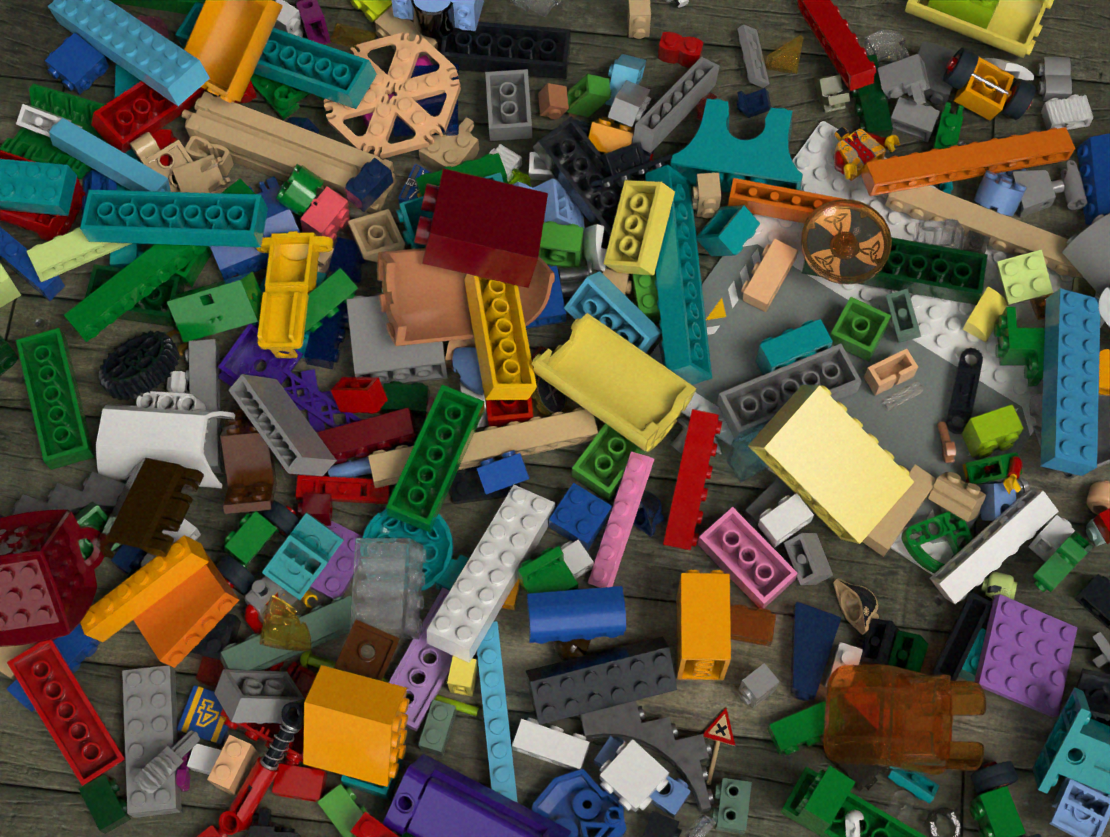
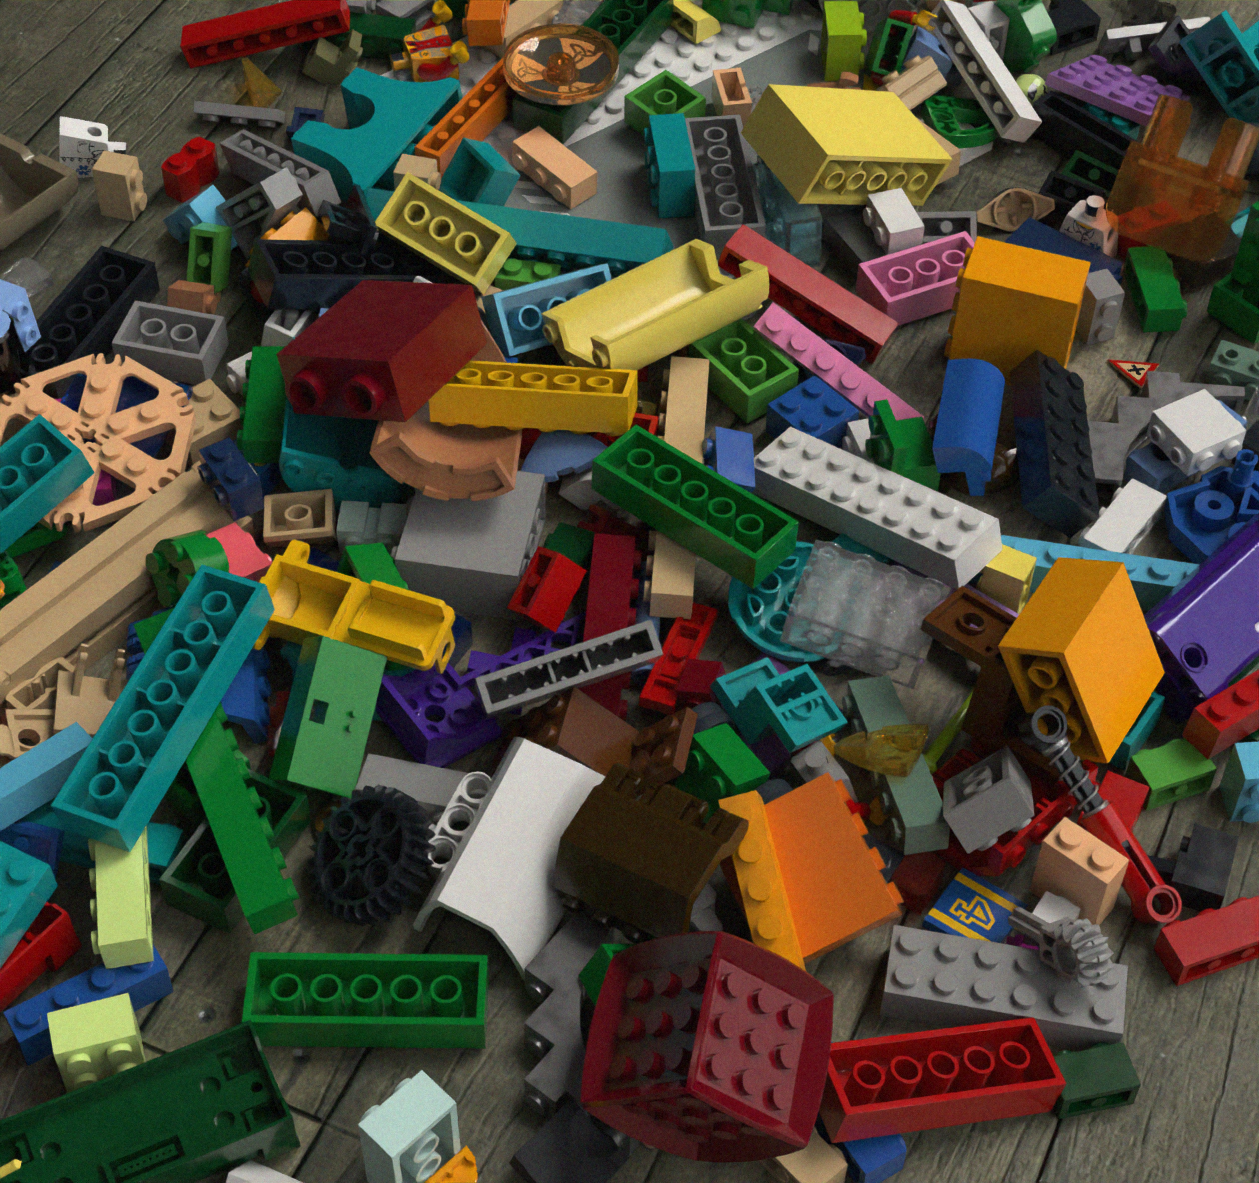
camera: 75 degrees left, 20 degrees down
sand green brick [886,289,921,343] -> none
black plate [946,348,983,434] -> none

